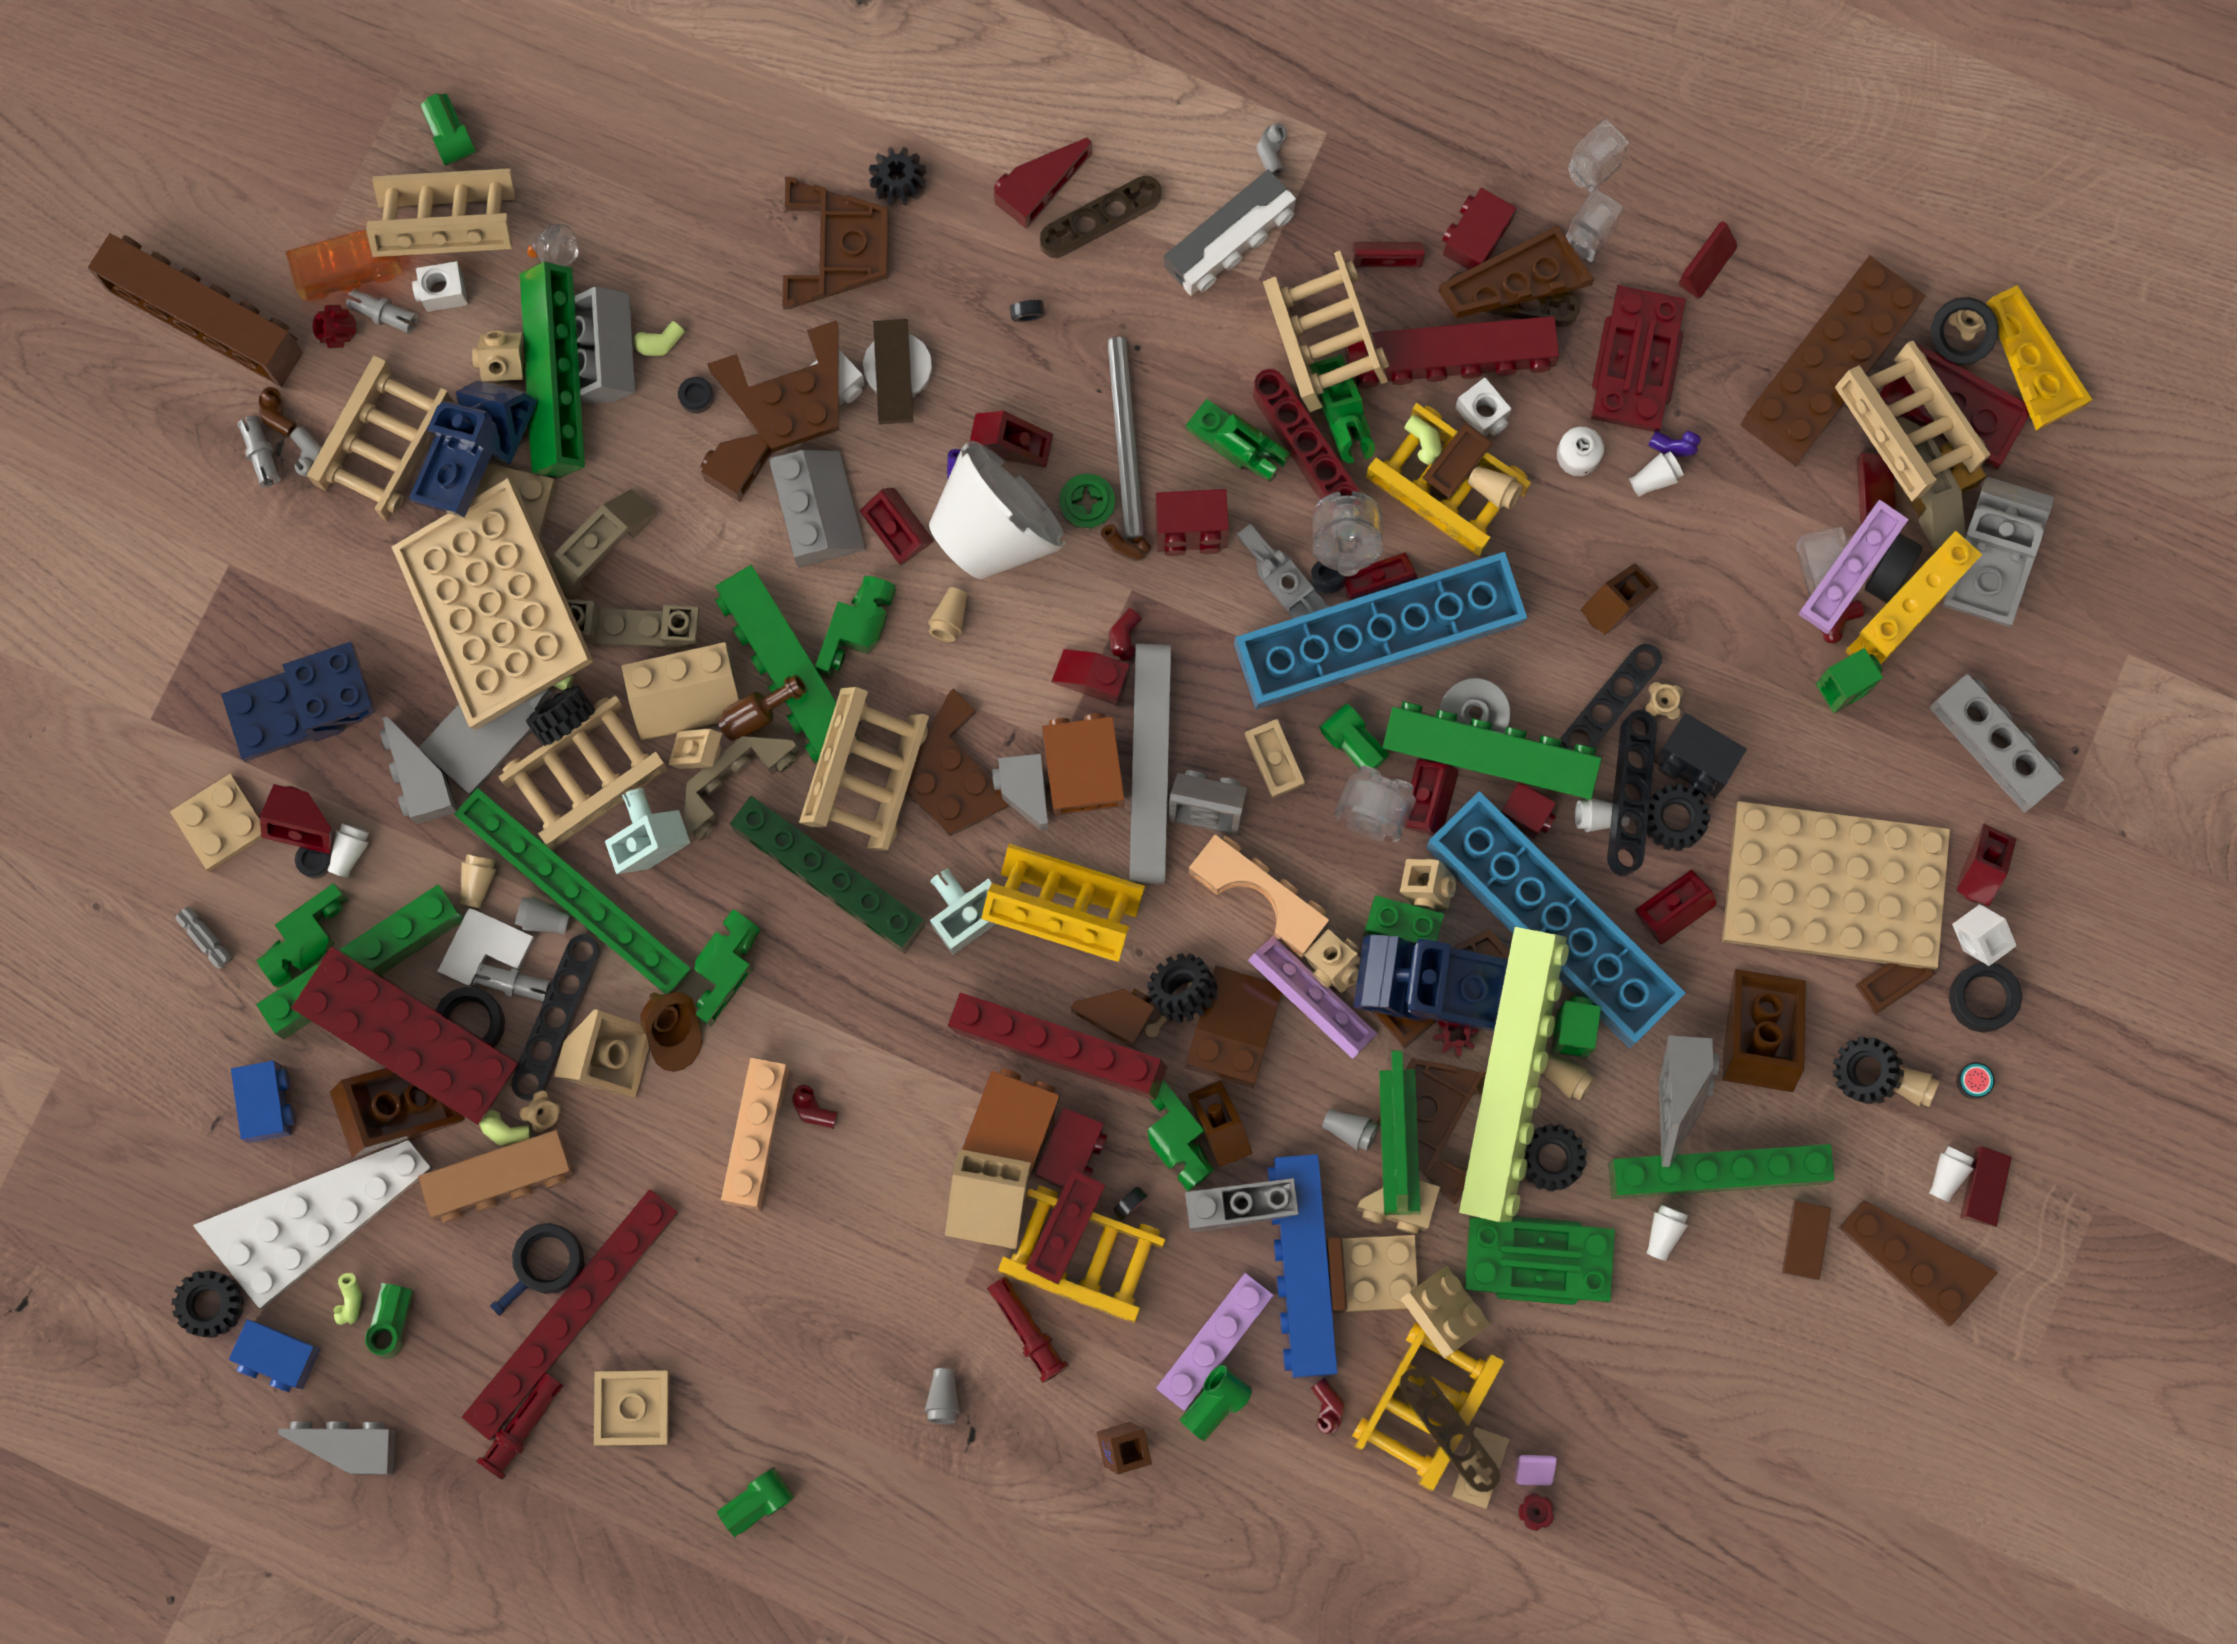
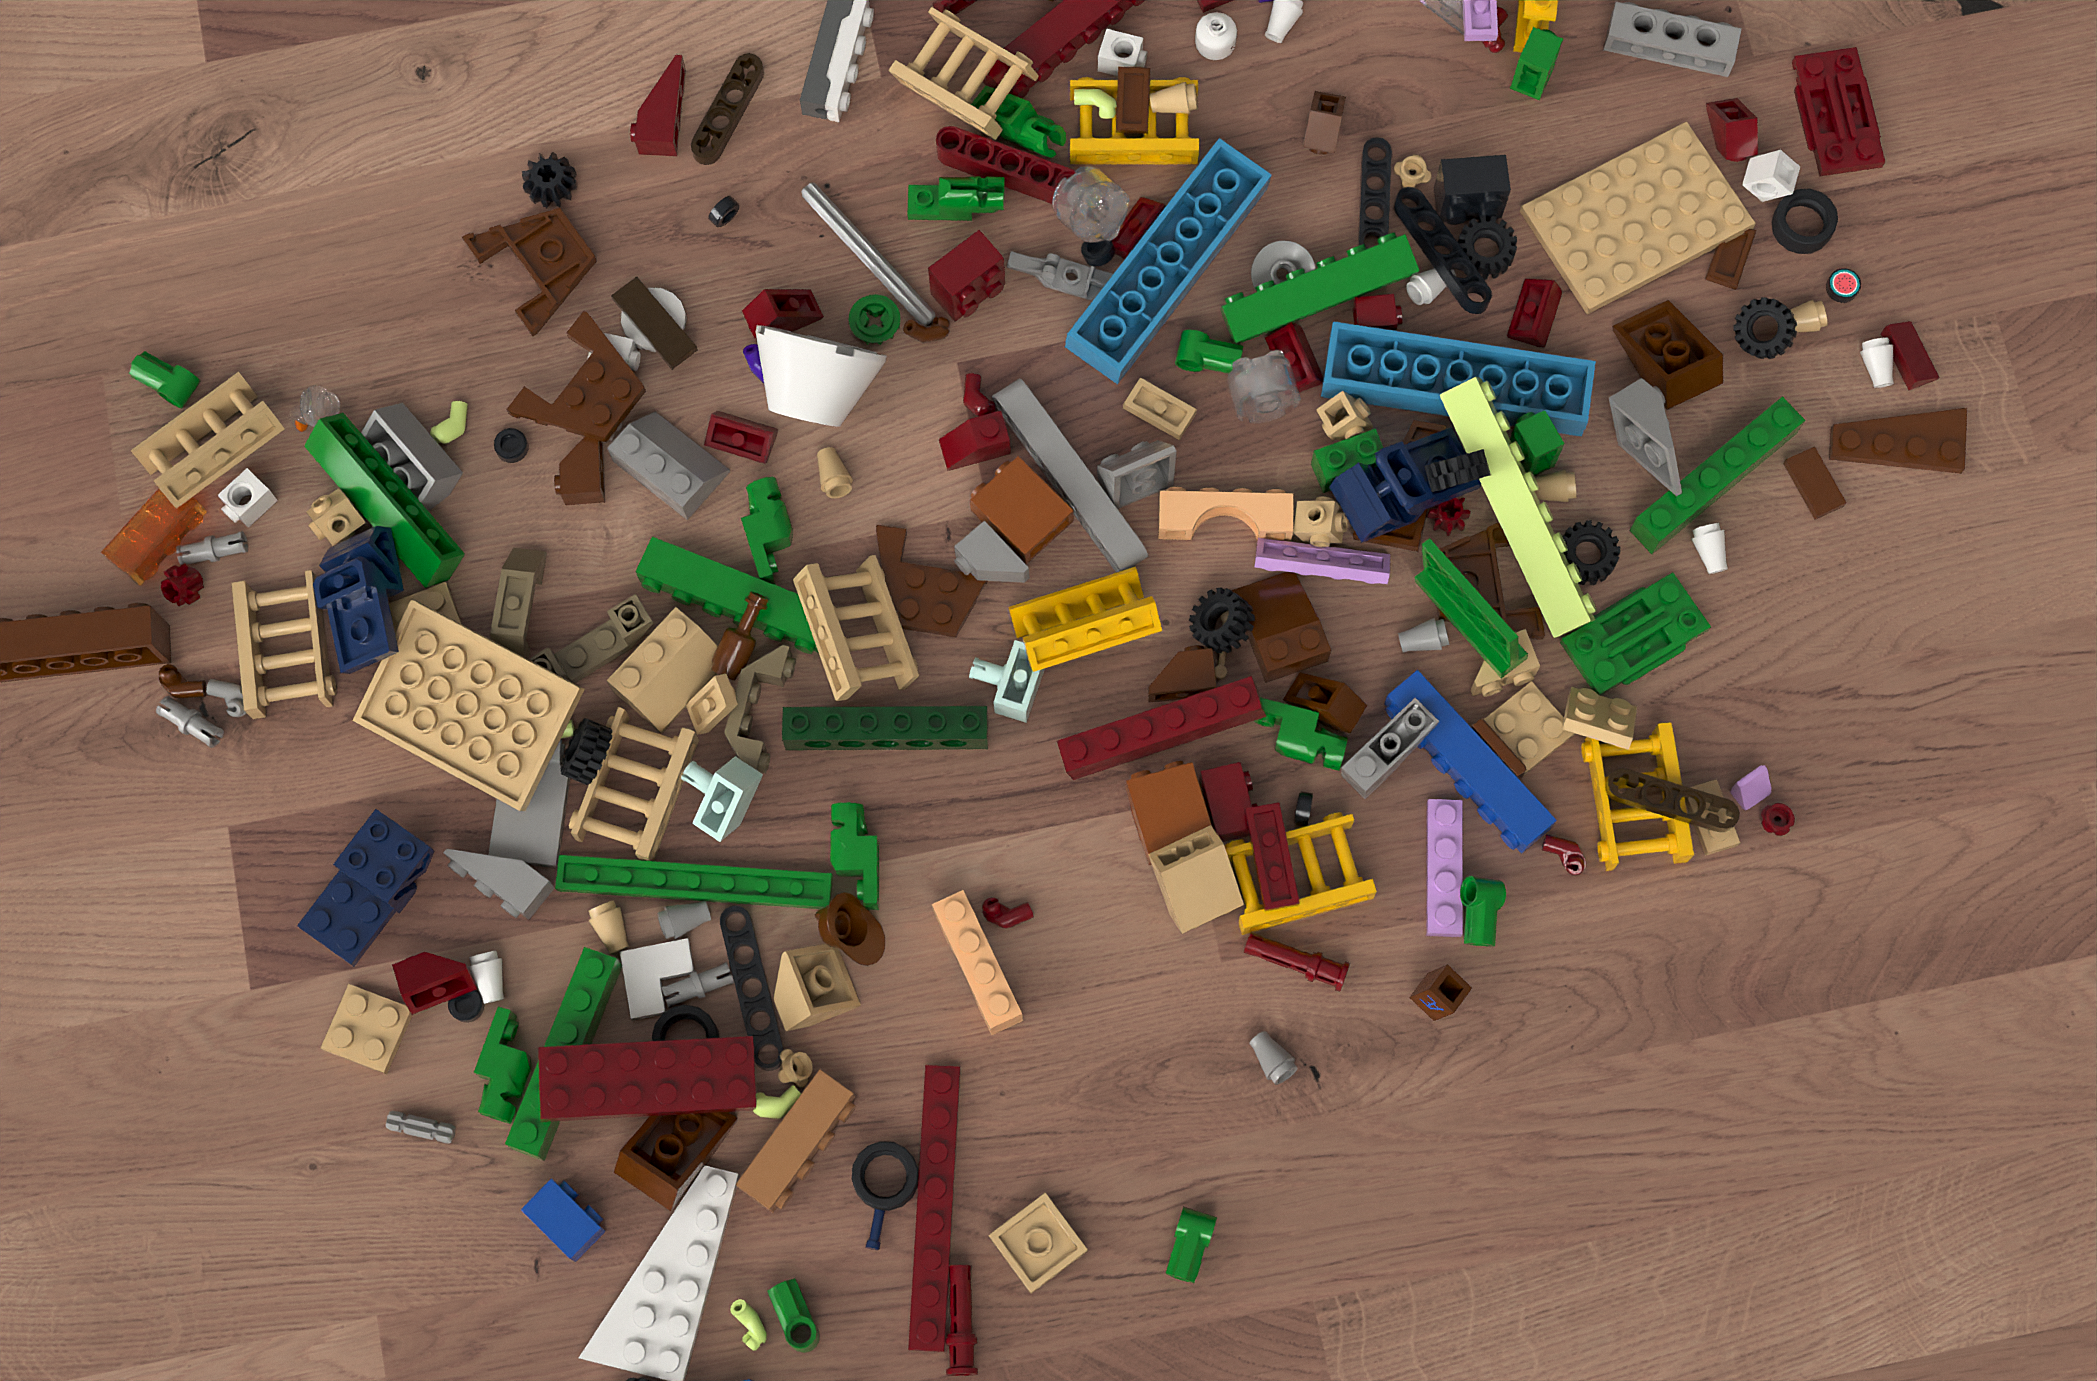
camera: 35 degrees left, 5 degrees down
none -> black tyre [1424,449,1491,492]
none -> dark red piece [1792,47,1885,177]

